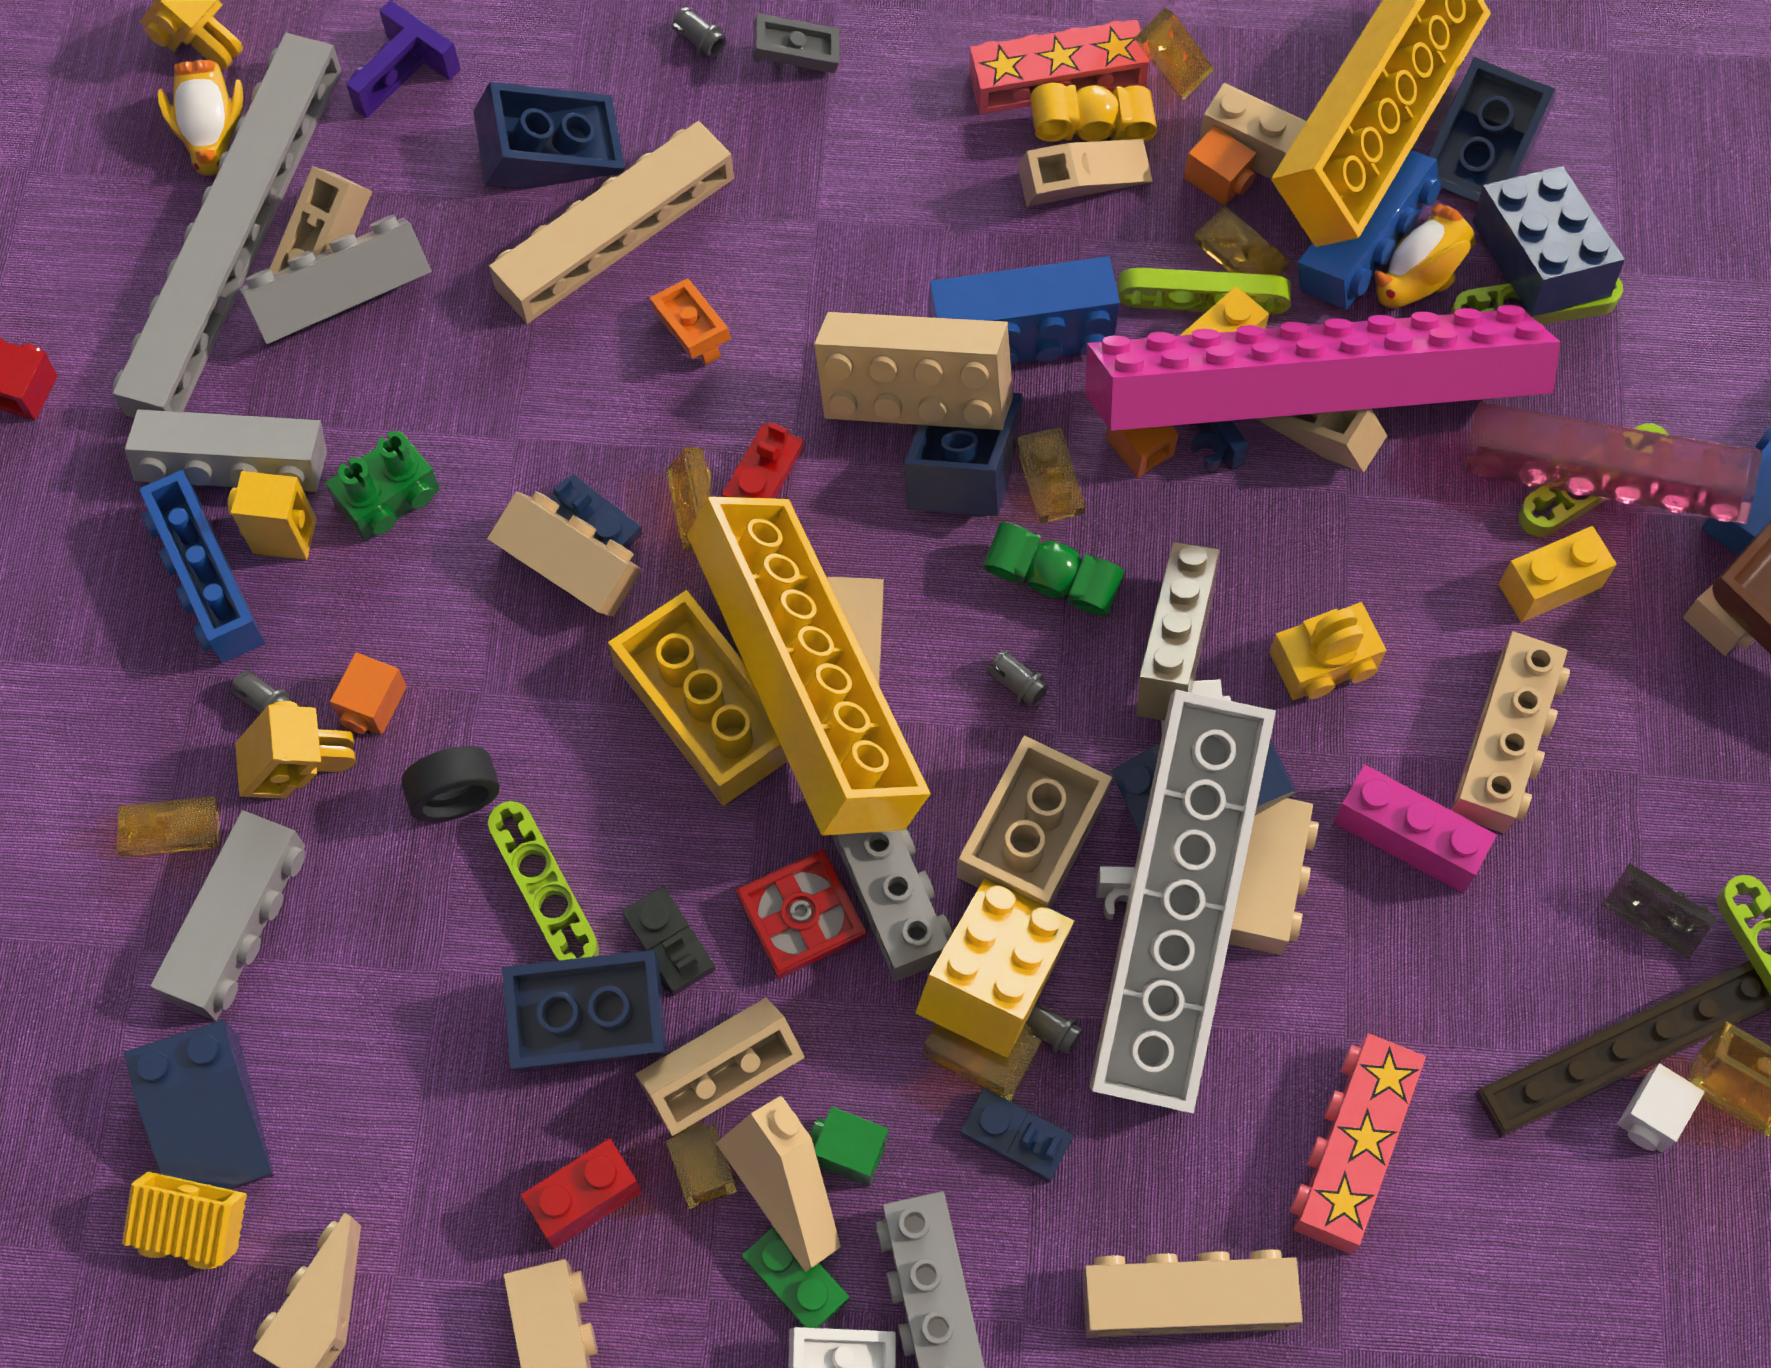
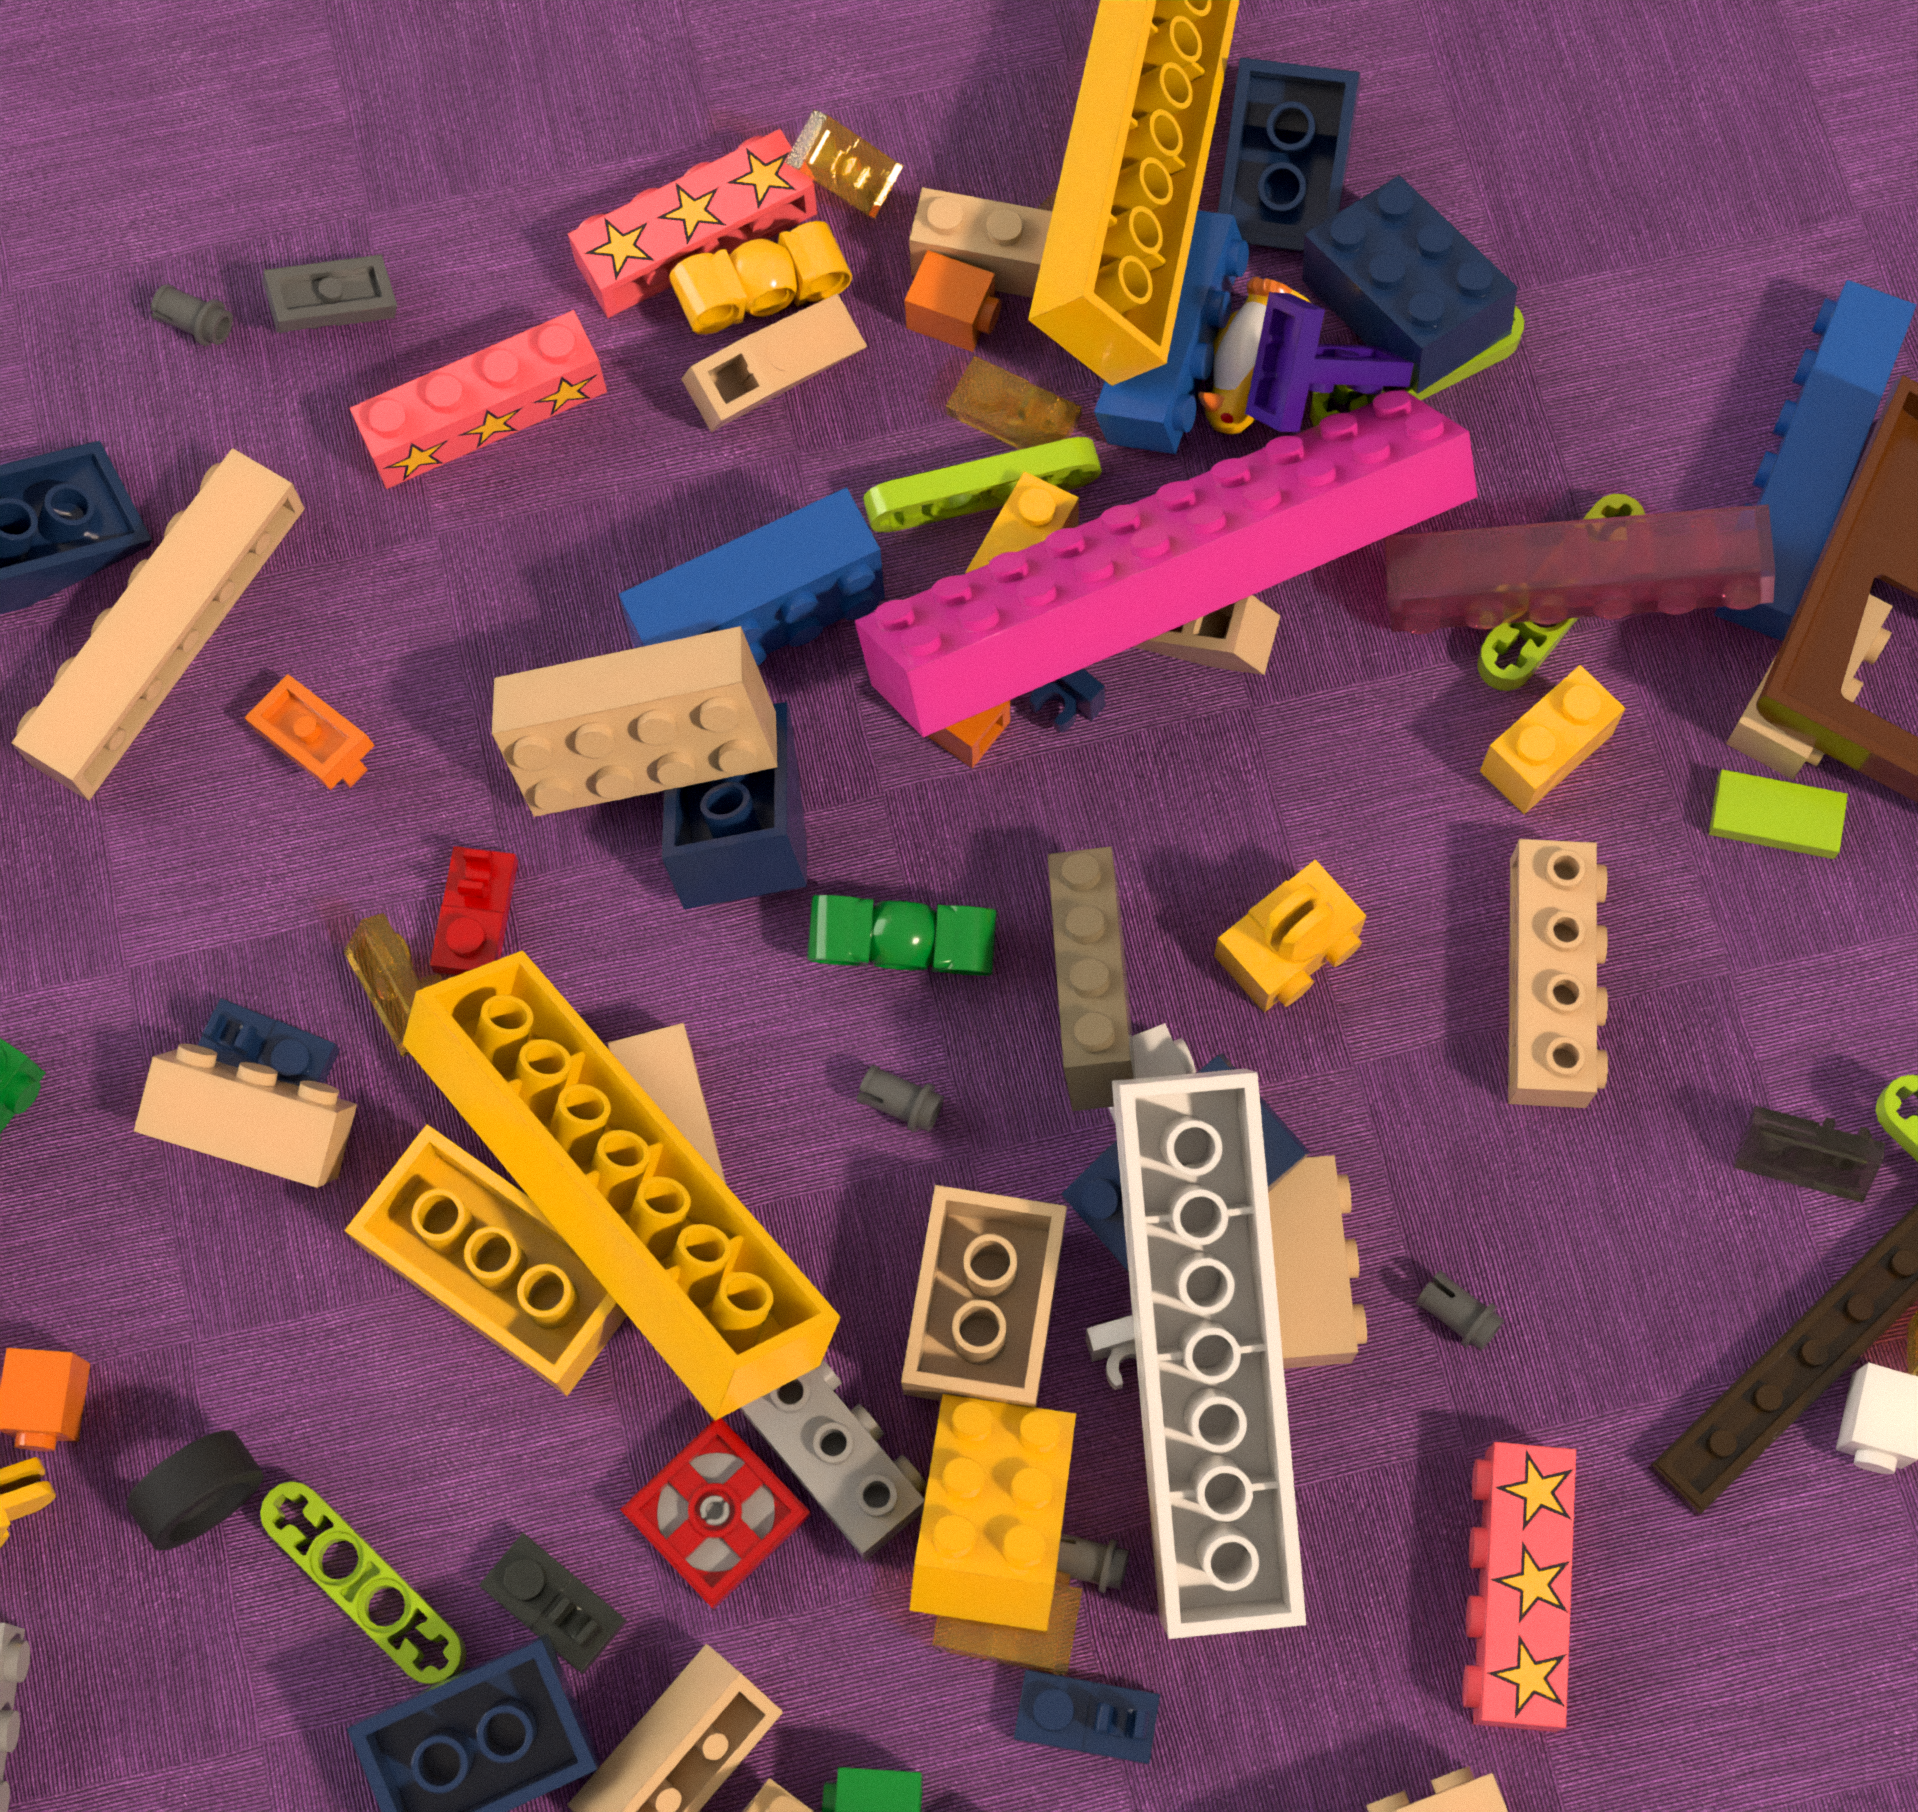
camera: 15 degrees left, 5 degrees up
clear yellow plate [1016,427,1085,524] -> none
dark pink brick [1333,764,1497,893] -> none
none -> coral brick [349,310,607,489]
none -> dark purple bracket [1245,292,1414,432]
none -> dark grey pin [1415,1270,1505,1352]
none -> lime tile [1708,769,1848,859]

